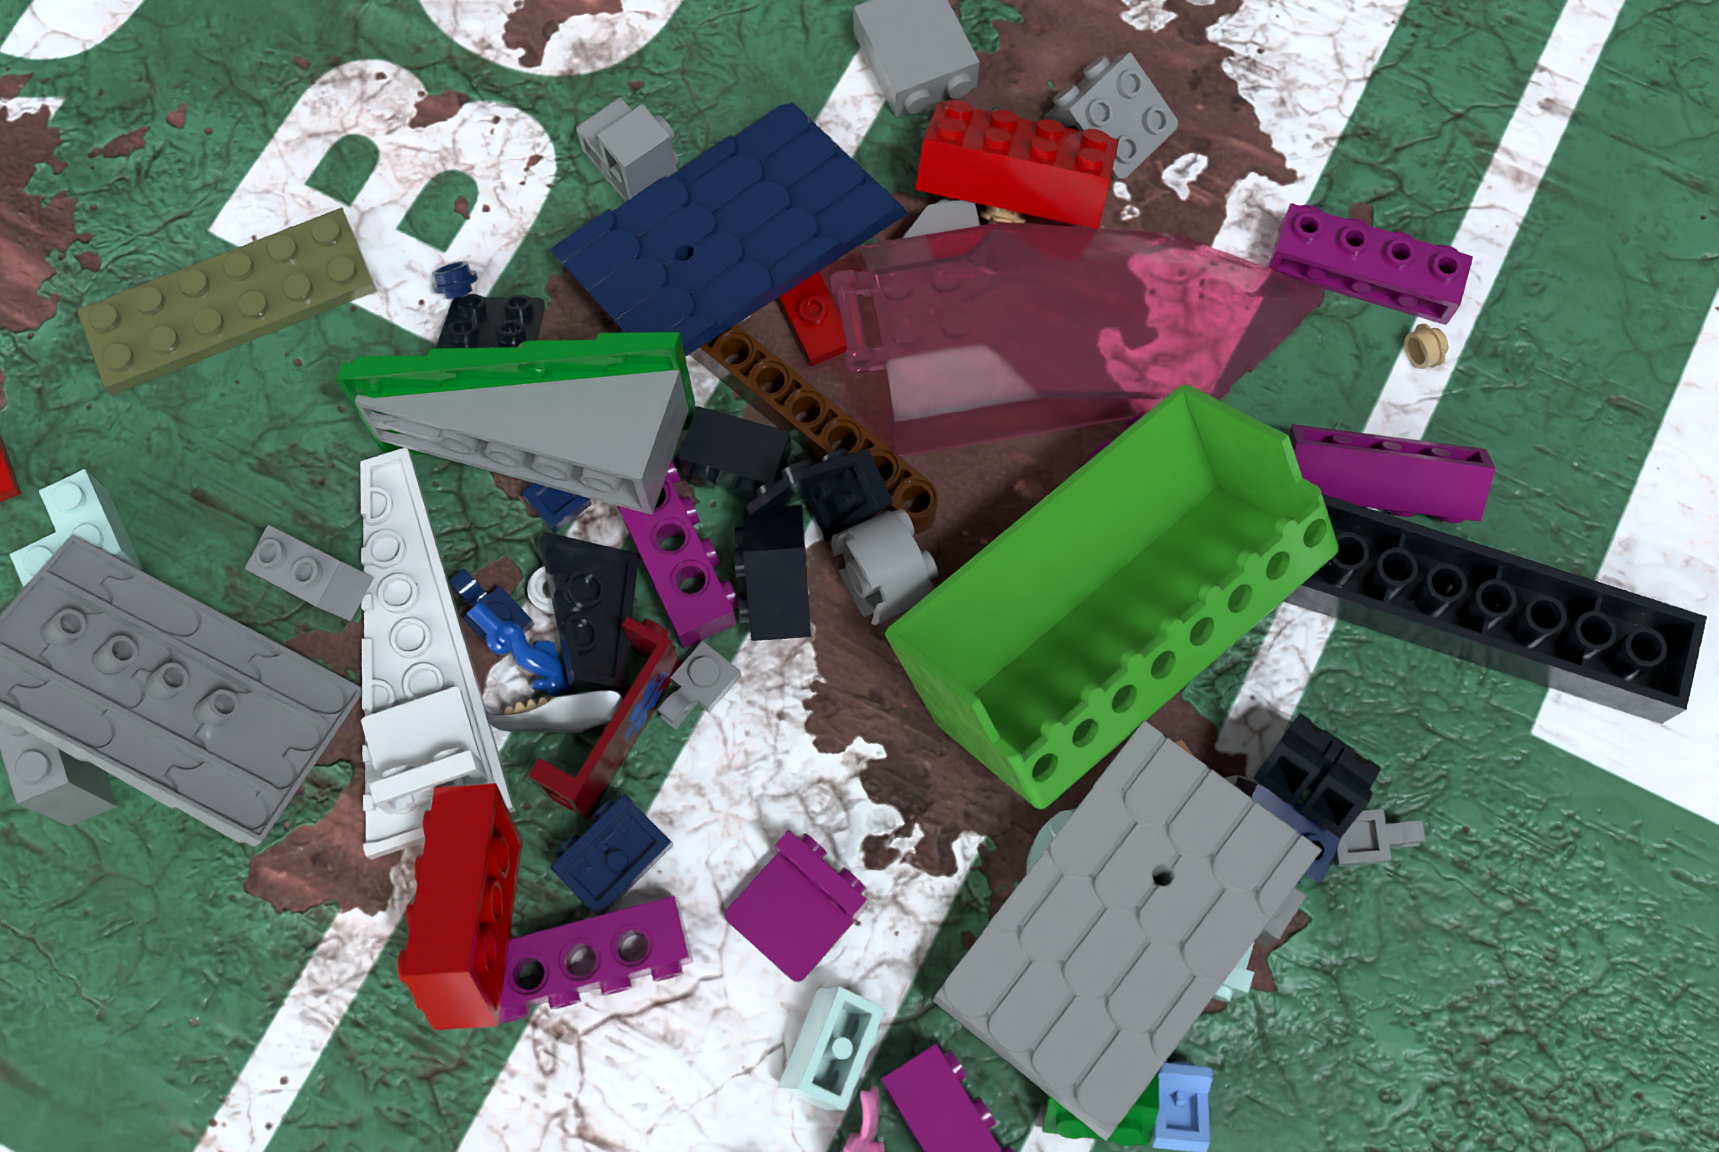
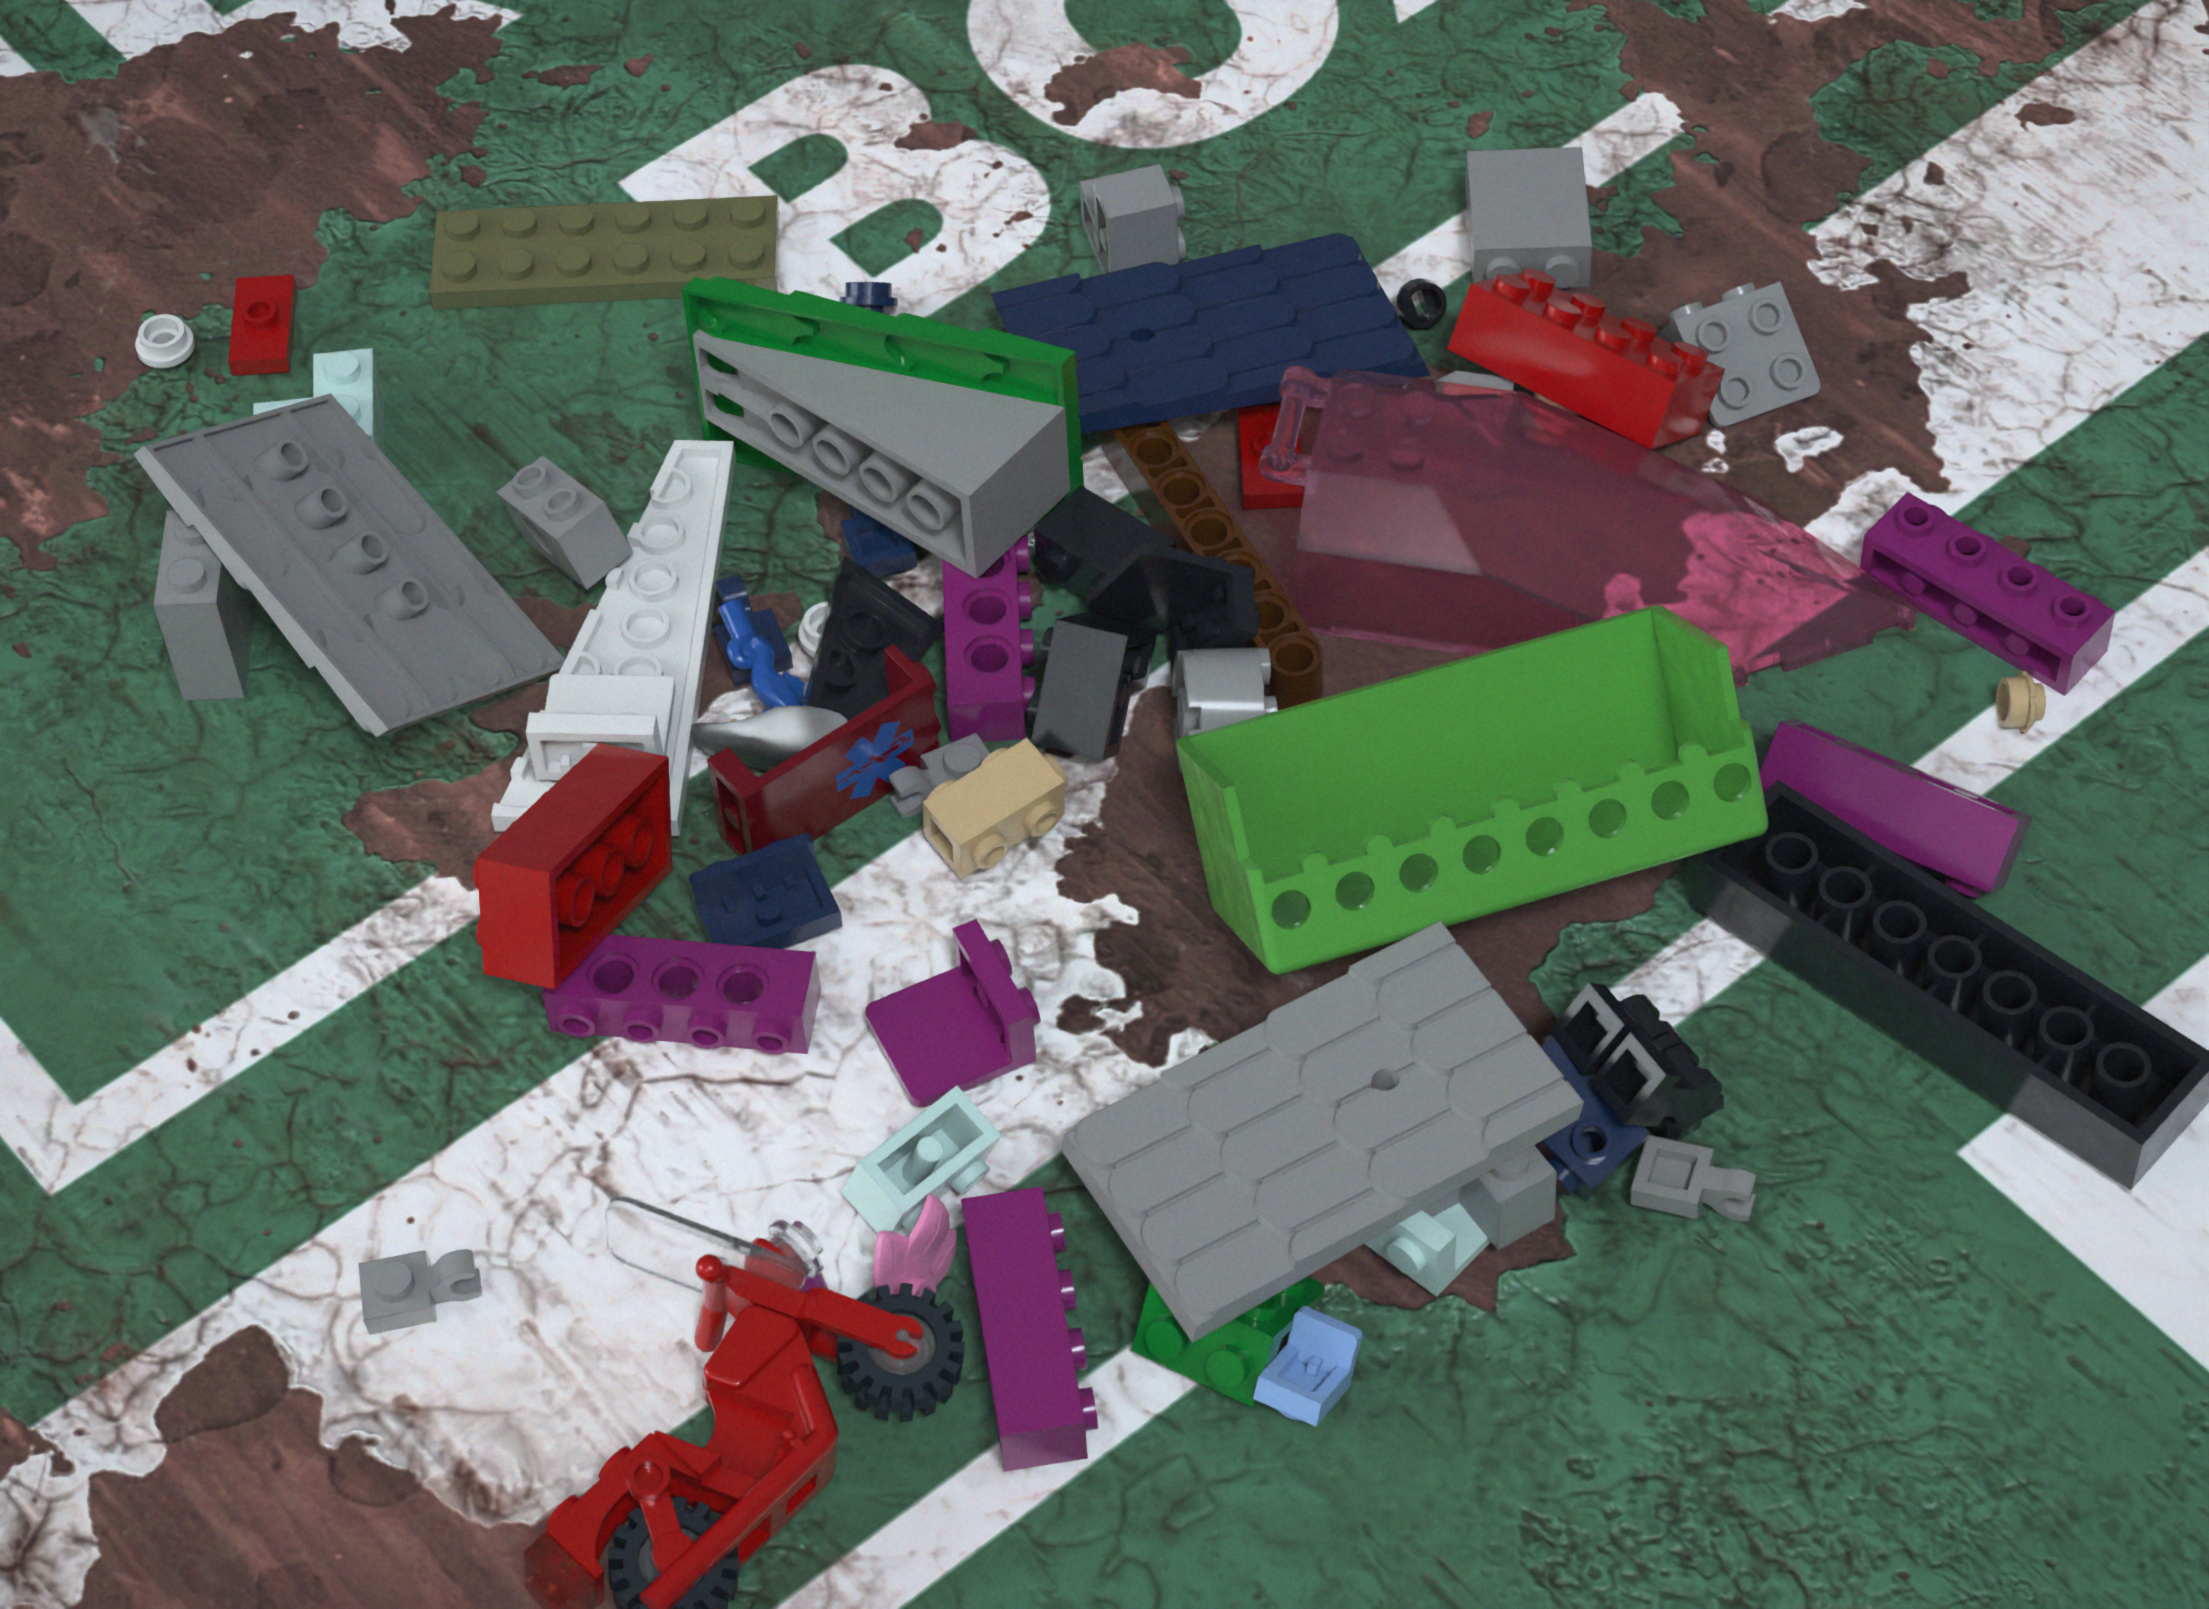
camera: 25 degrees right, 20 degrees down
none -> tan brick [922,738,1067,879]
none -> black hinge [1396,278,1447,328]

